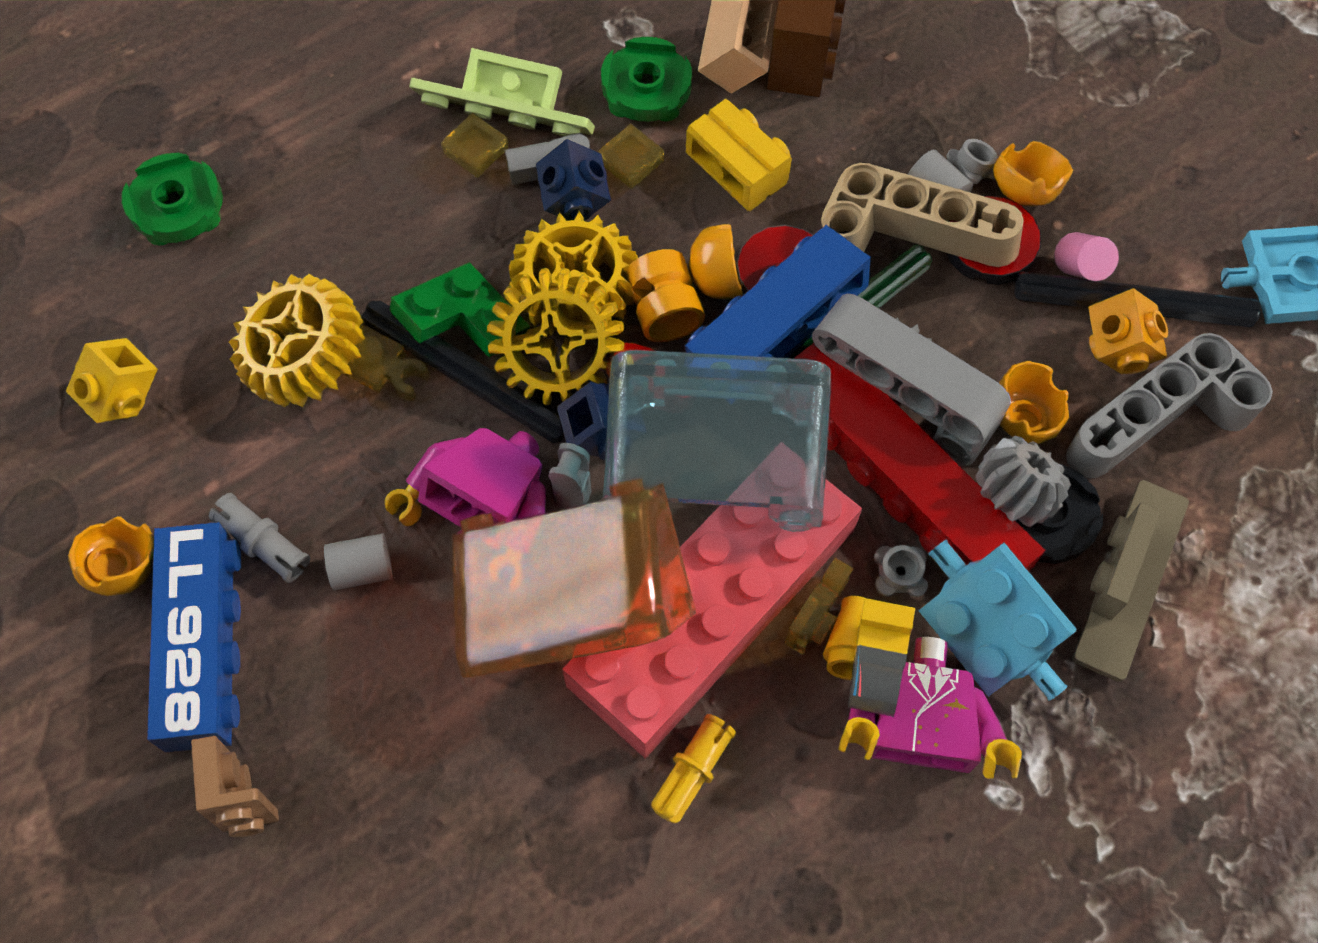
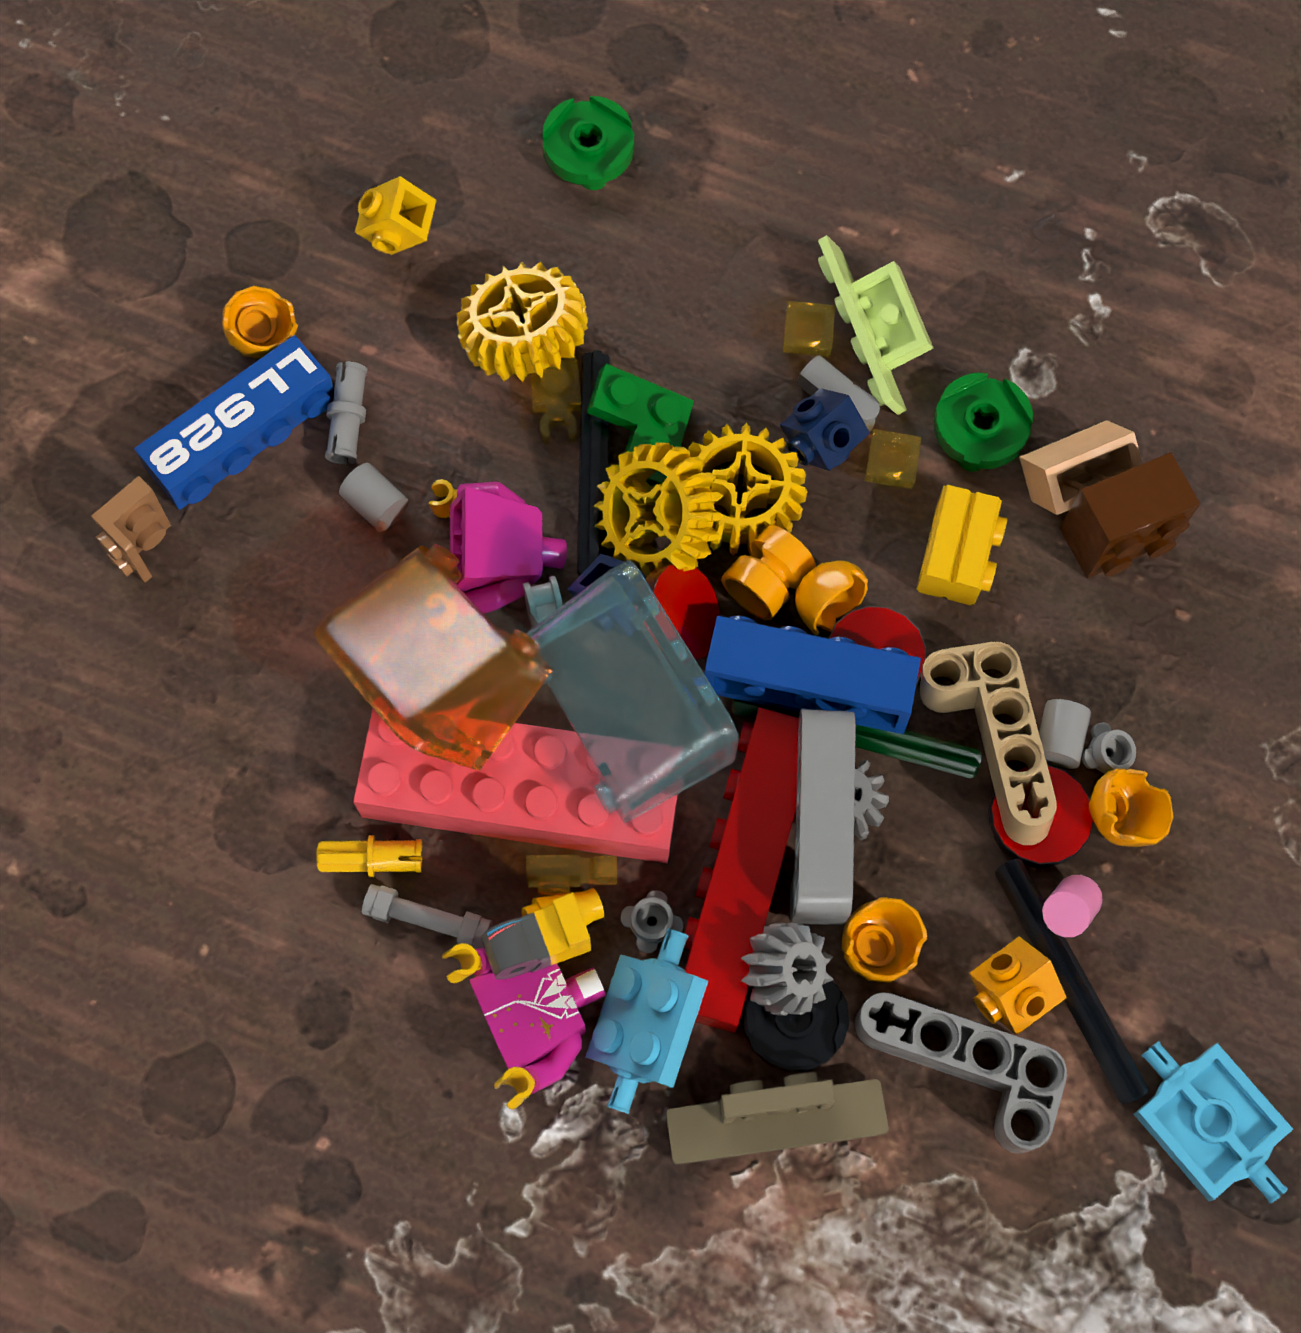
camera: 55 degrees right, 5 degrees up
none -> light grey bar [362,884,493,949]

